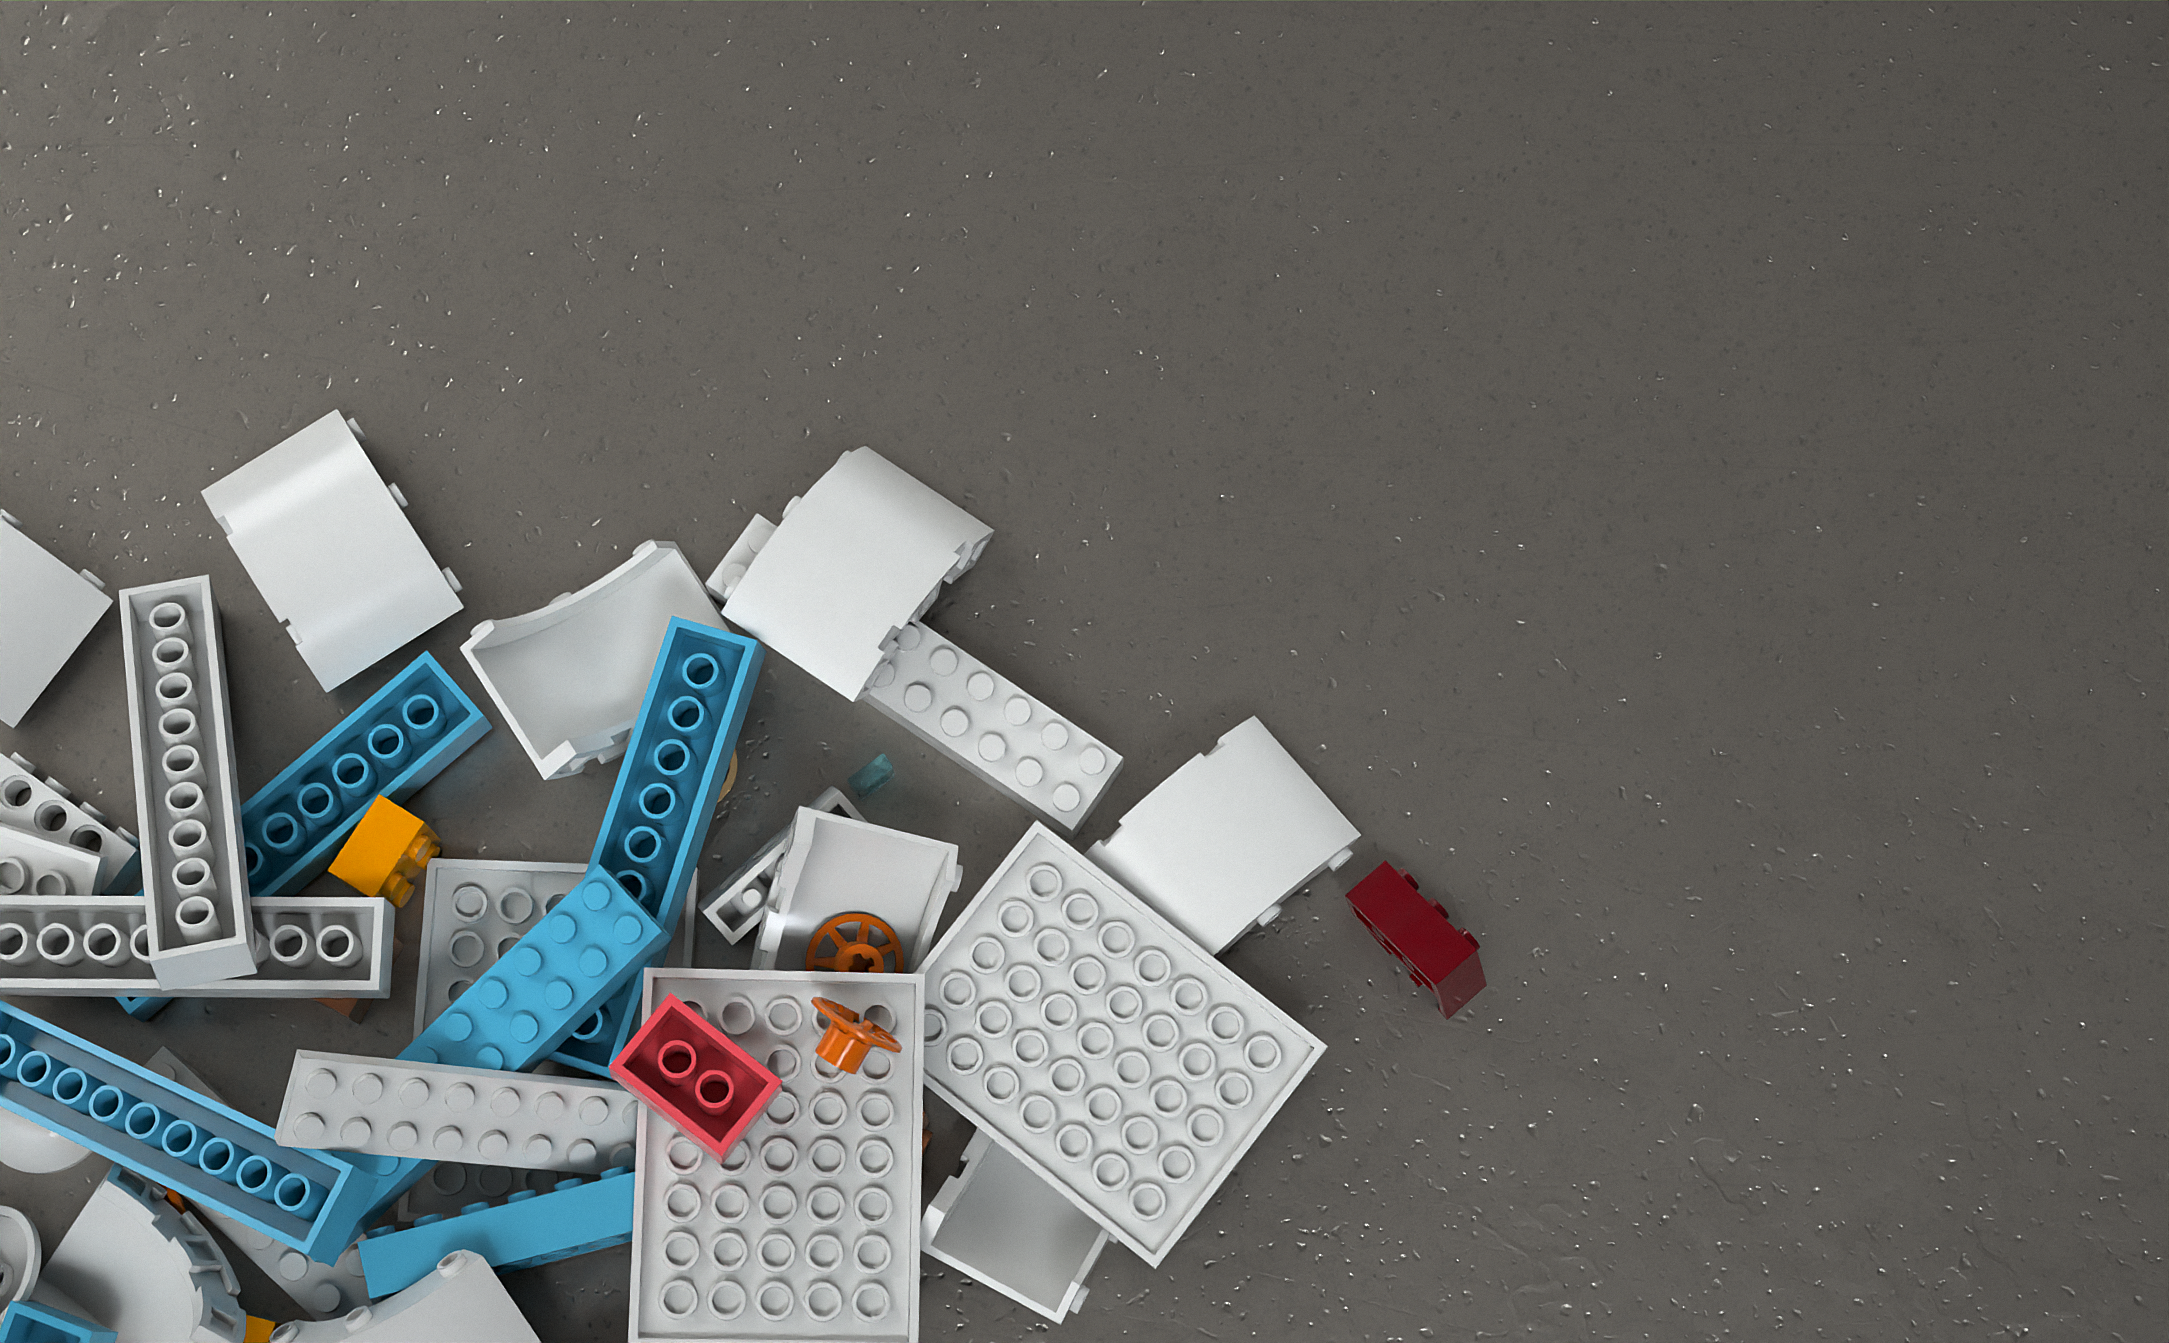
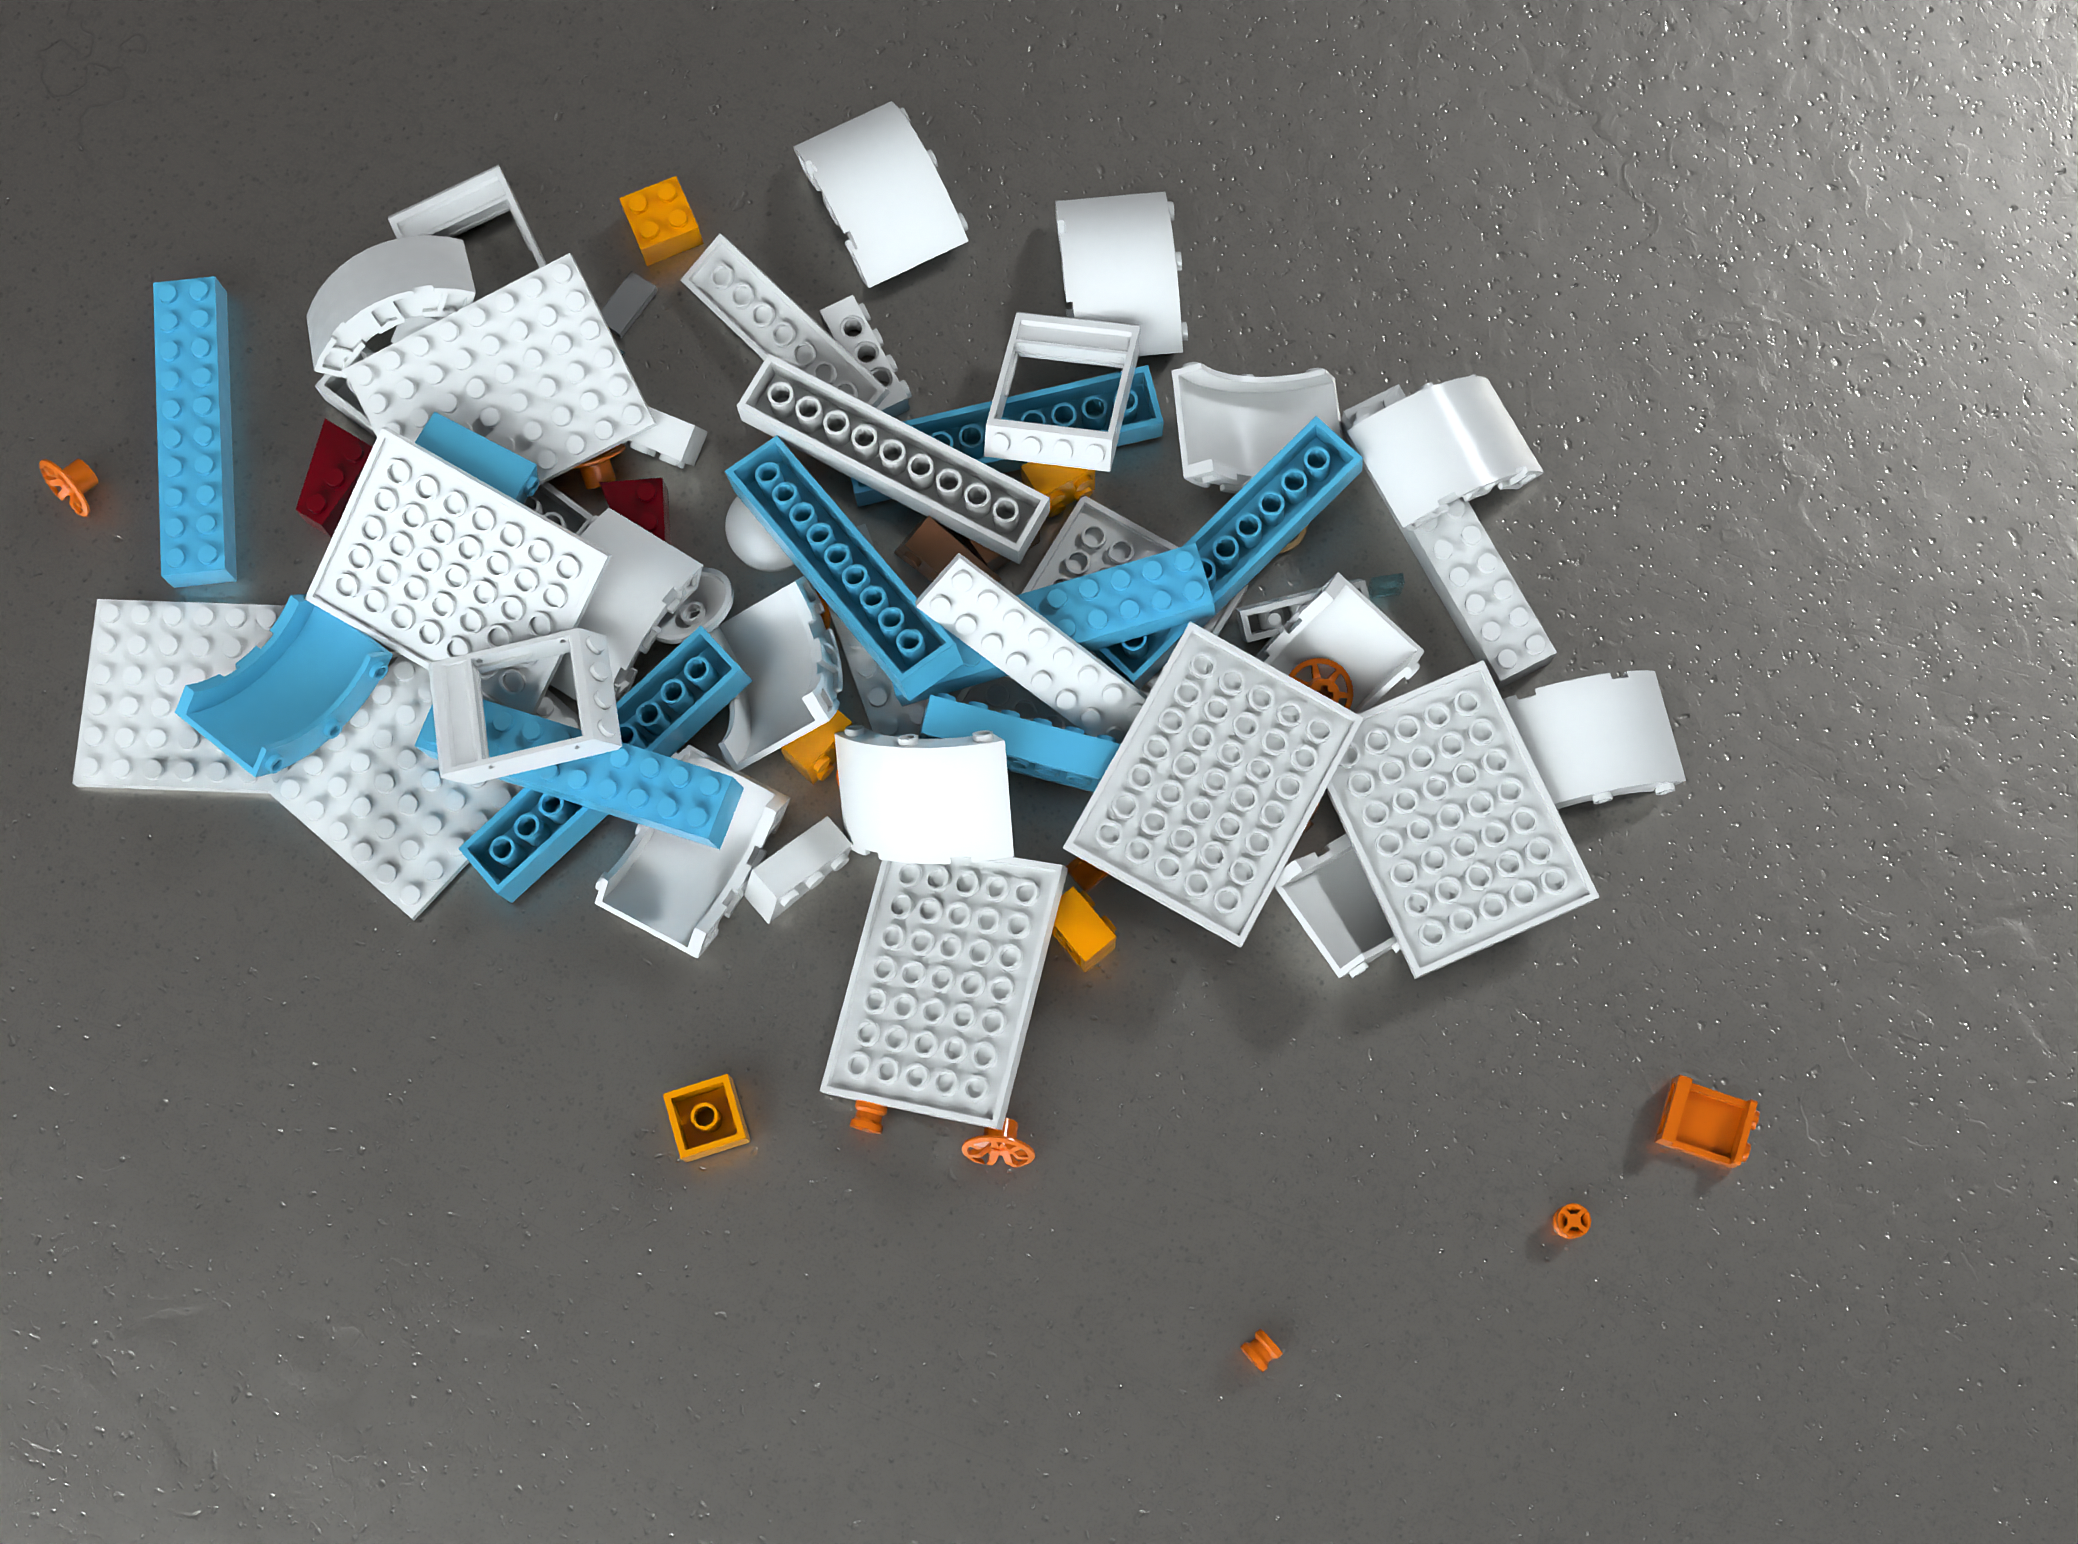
camera: 30 degrees right, 0 degrees up
white brick [119,574,258,991] -> none
coral brick [609,993,783,1165] -> none
orange wheel [811,997,902,1074] -> none
dark red wedge [1345,860,1487,1020] -> none
none -> nougat wedge [893,516,1001,583]
none -> white window [984,312,1141,472]
none -> orange panel [1654,1075,1760,1168]

